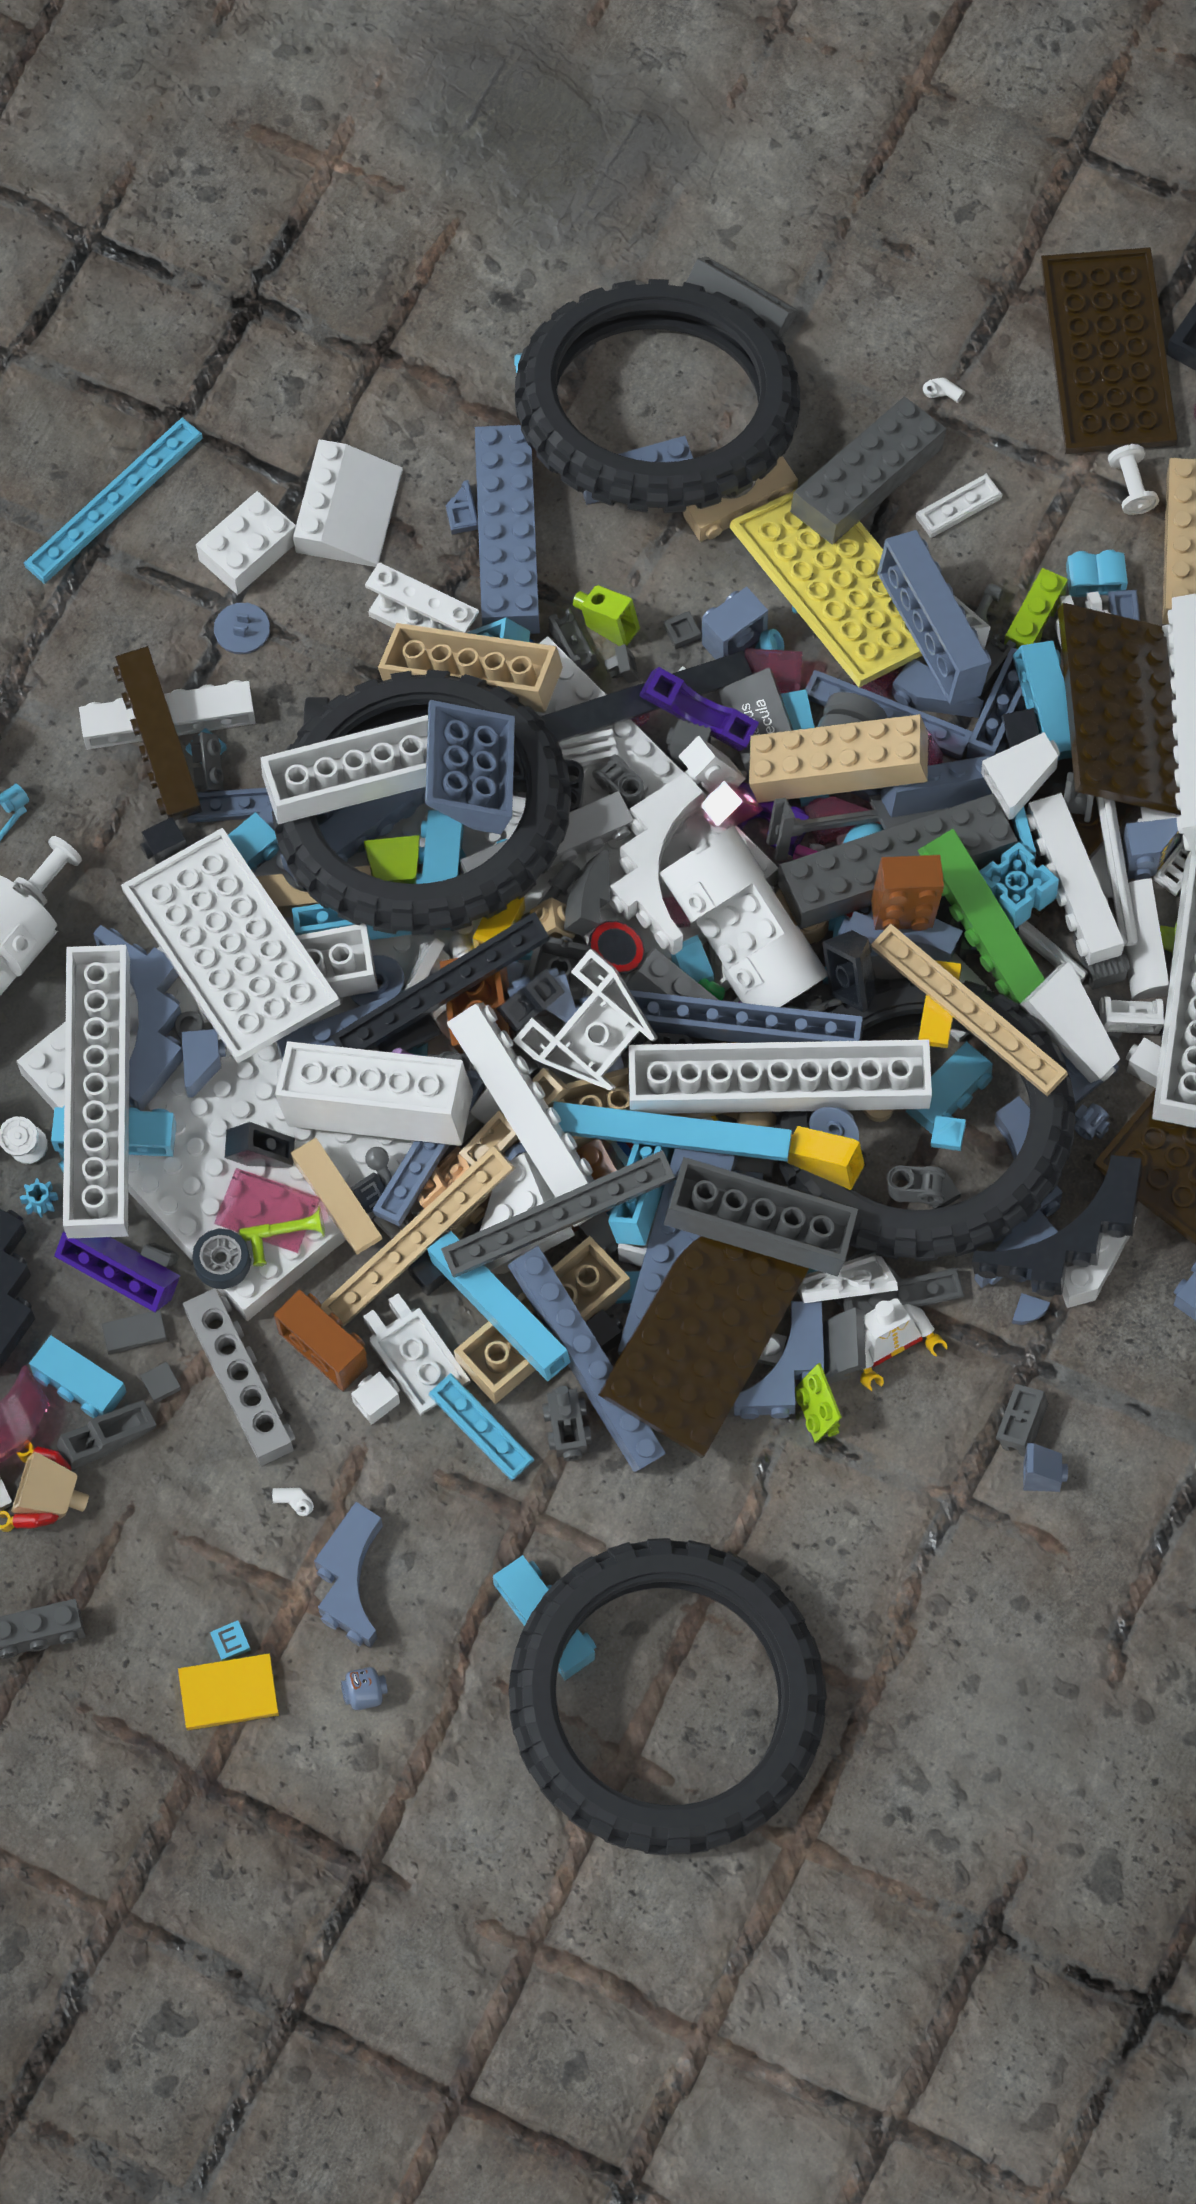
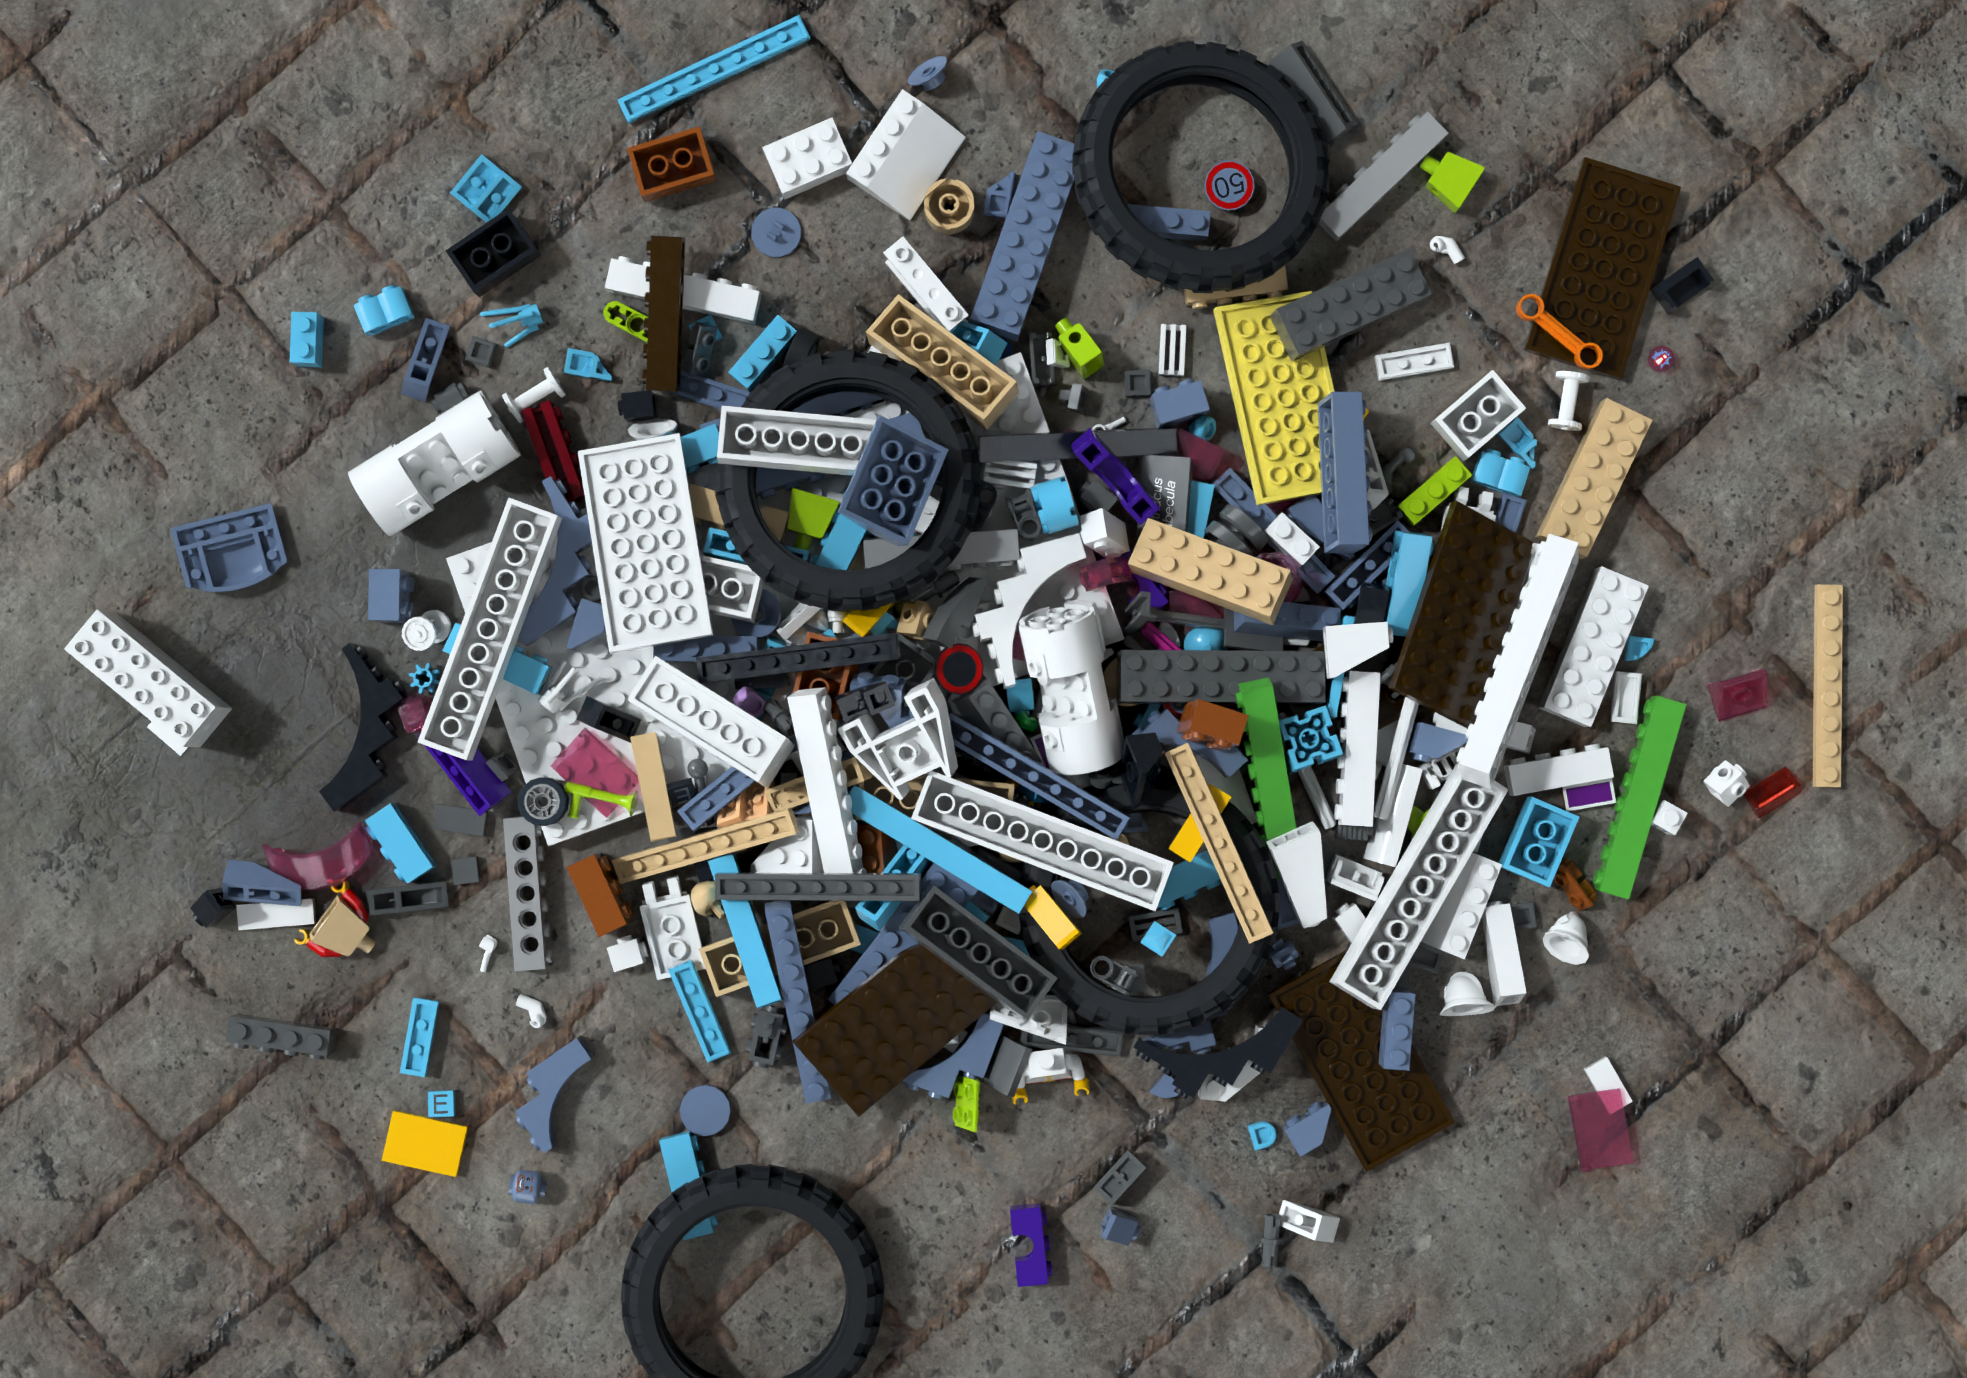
camera: 20 degrees right, 20 degrees up
none -> clear pink slope [398,694,431,735]
none -> medium azure plate [400,997,440,1077]
none -> white hand [479,935,498,972]
none -> dark red brick [521,400,585,502]
none -> white plant [538,660,603,713]
none -> medium azure slope [563,348,612,381]
none -> lime beam [603,301,648,343]
none -> dark orange brick [627,126,717,202]
none -> sand blue tile [680,1084,731,1136]
none -> tan piece [691,881,725,919]
none -> medium azure brick [728,315,797,392]
none -> sand blue piece [908,56,947,91]
none -> tan brick [924,179,975,235]
none -> dark purple arch [1010,1203,1053,1287]
none -> medium azure brick [1031,476,1079,534]
none -> tile [1046,338,1070,368]
none -> dark grey tile [1128,907,1183,941]
none -> white tile [1158,324,1186,376]
none -> piece [1204,160,1255,211]
none -> medium azure tile [1247,1121,1276,1151]
none -> white piece [1264,513,1320,567]
none -> light grey brick [1319,111,1448,242]
none -> white tile [1418,763,1441,789]
none -> lime torso [1419,152,1485,213]
none -> white brick [1430,370,1526,461]
none -> medium azure slope [1497,417,1537,469]
none -> orange piece [1516,294,1603,370]

